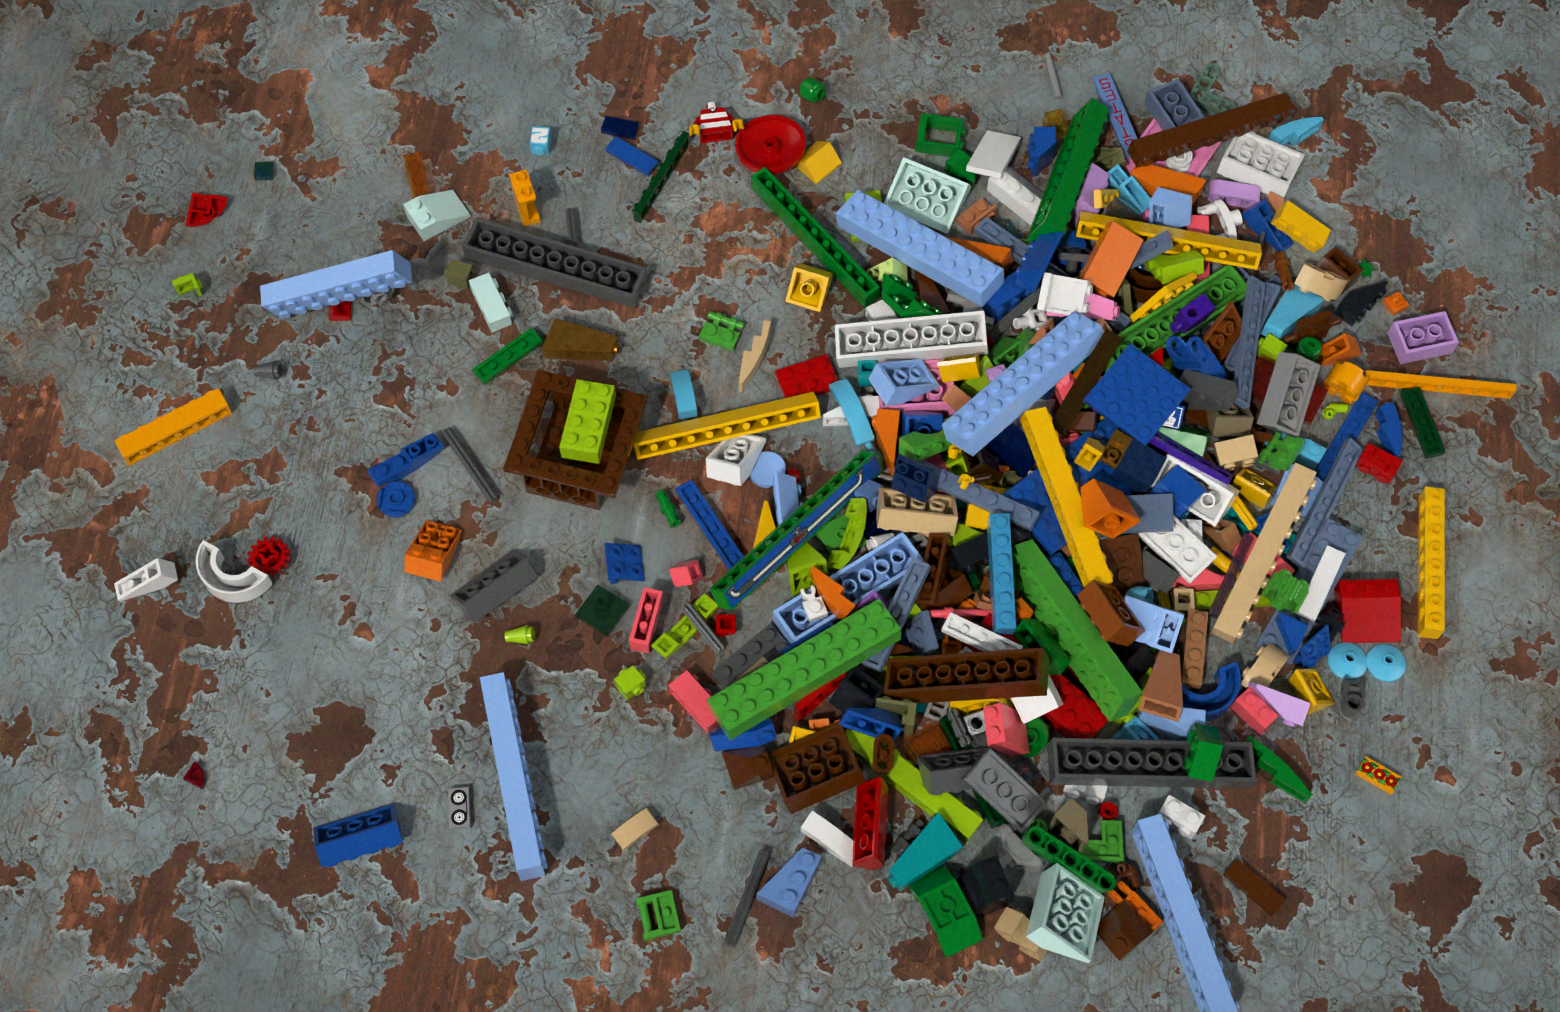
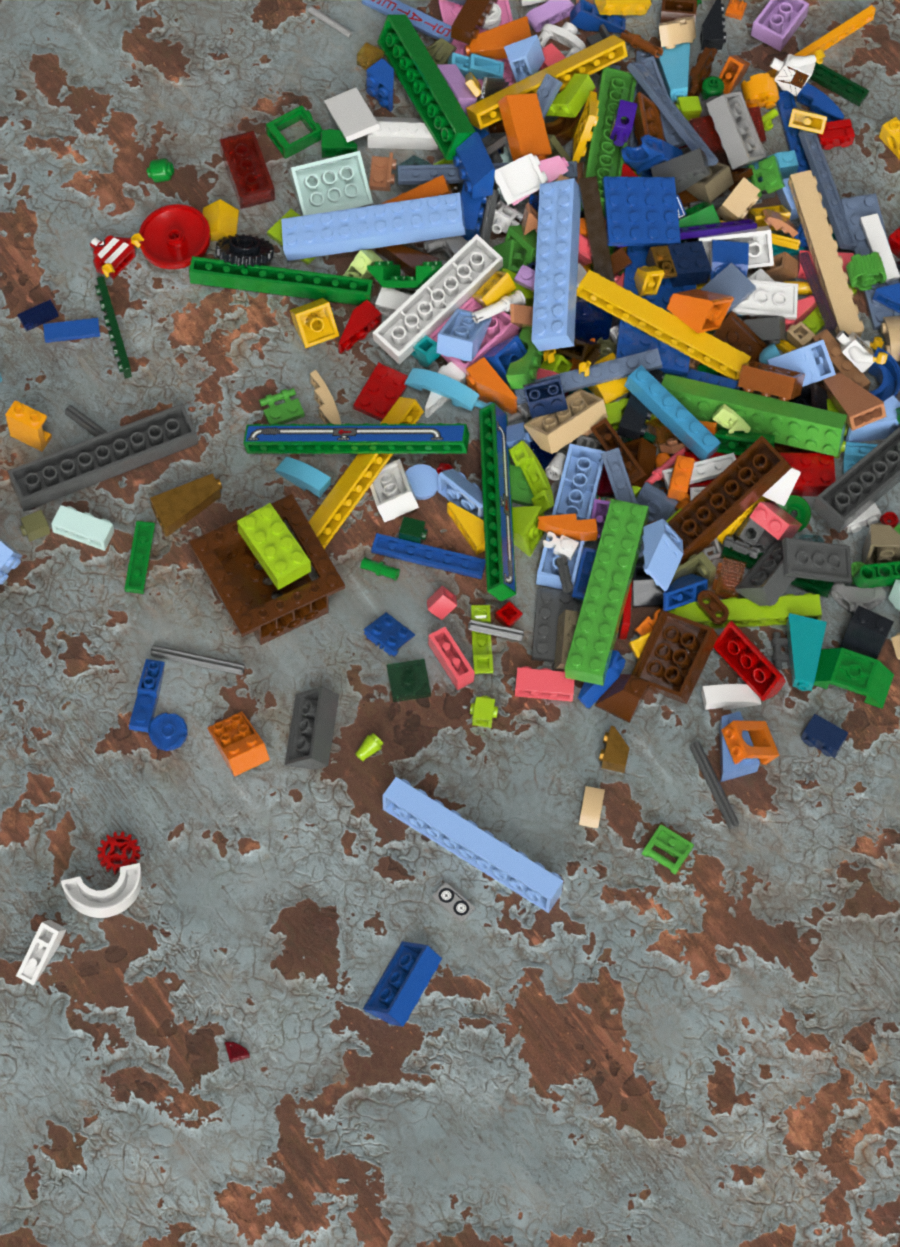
camera: 45 degrees left, 0 degrees up
none -> black gear [215,234,274,267]
none -> clear red brick [219,131,275,209]
none -> brick [244,423,469,454]
none -> red slope [338,300,382,354]
none -> dark green brick [399,516,428,544]
none -> white pin [472,290,526,323]
none -> dark grey axle [556,556,573,593]
none -> pearl gold slope [599,726,630,773]
none -> light blue slope [642,519,683,591]
none -> orange brick [667,455,695,501]
none -> yellowish green slope [712,404,751,434]
none -> orange panel [721,720,779,765]
none -> nougat slope [763,209,799,238]
none -> white torso [770,49,825,96]
none -> yellow slope [789,108,827,134]
none -> dark blue brick [801,714,848,758]
none -> white torso [836,330,888,373]

